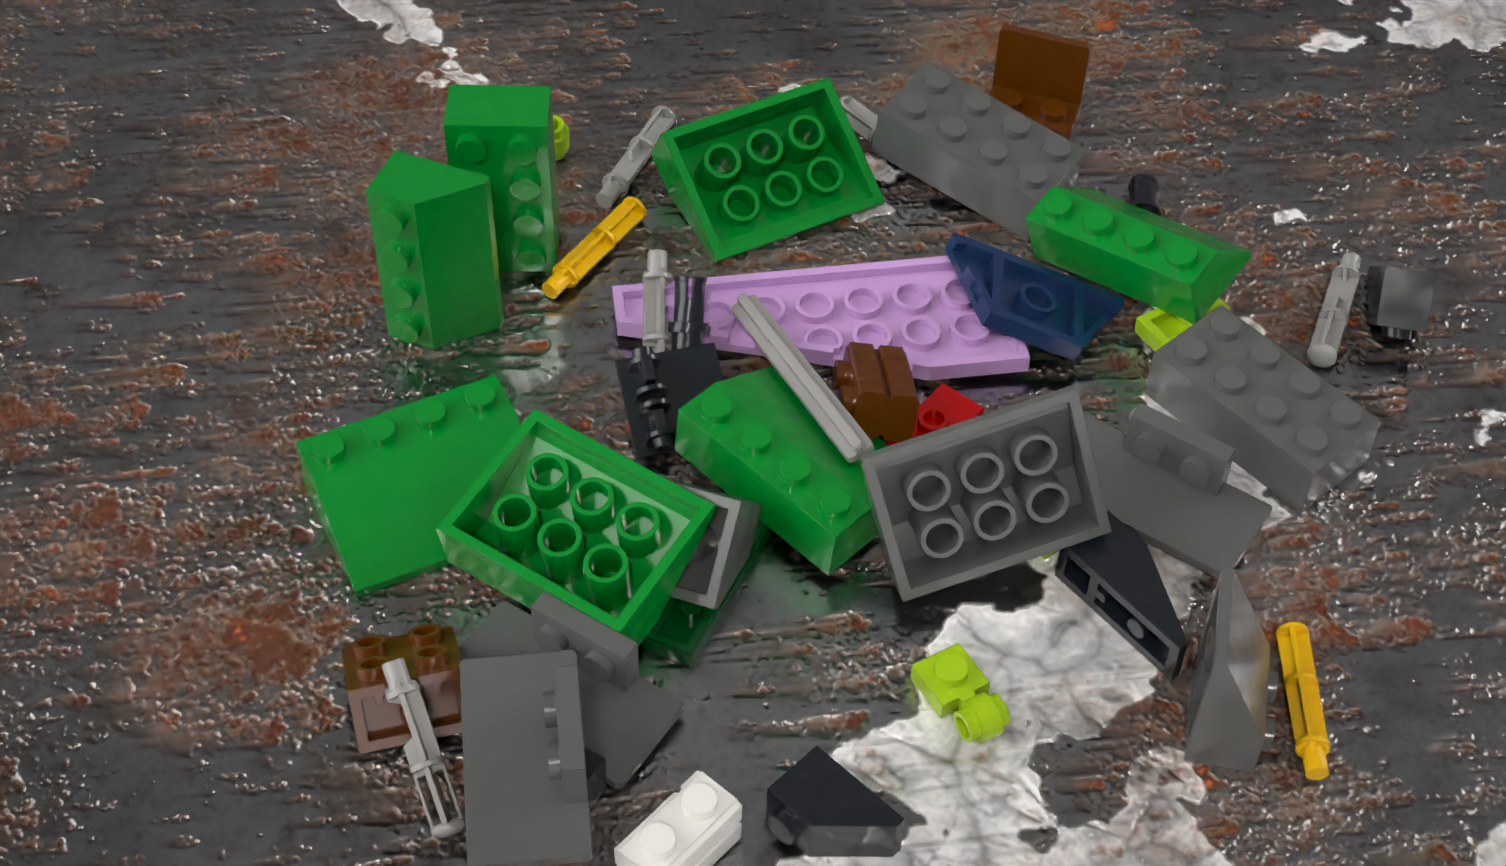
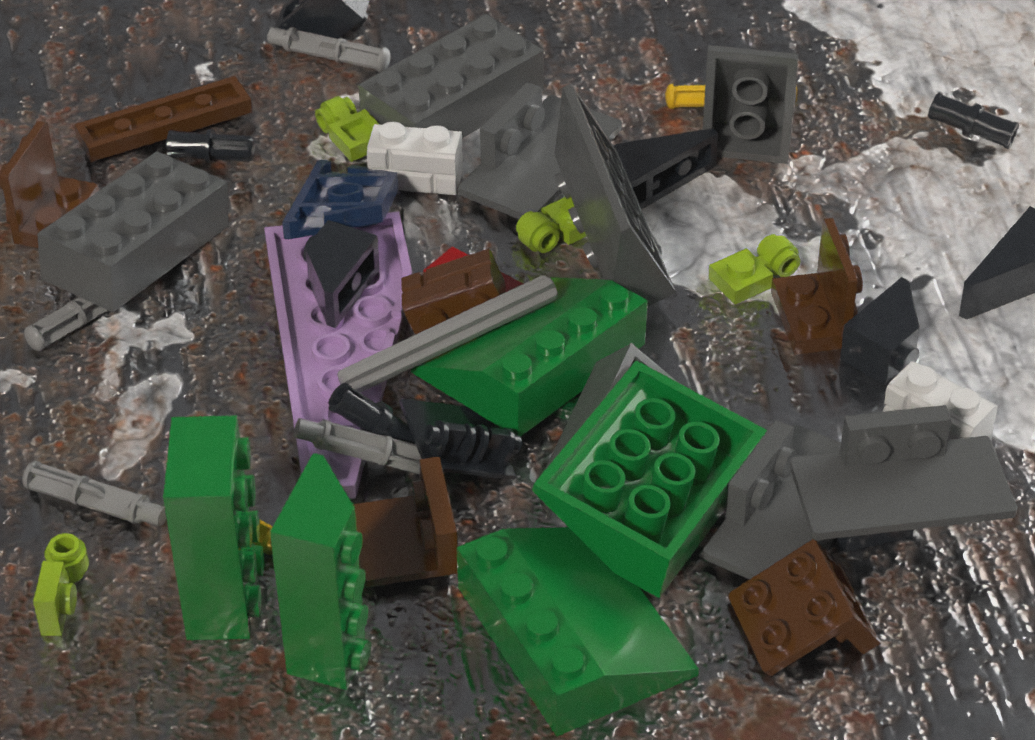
camera: 90 degrees left, 5 degrees down
light grey piece [381,658,466,838] -> none
green slope [651,77,885,264] -> none
green slope [1025,186,1251,324] -> none
none -> reddish brown plate [74,76,253,162]
none -> black slope [303,220,380,328]
none -> reddish brown bracket [353,457,458,588]
none -> white brick [367,122,463,195]
none -> reddish brown bracket [771,218,863,355]

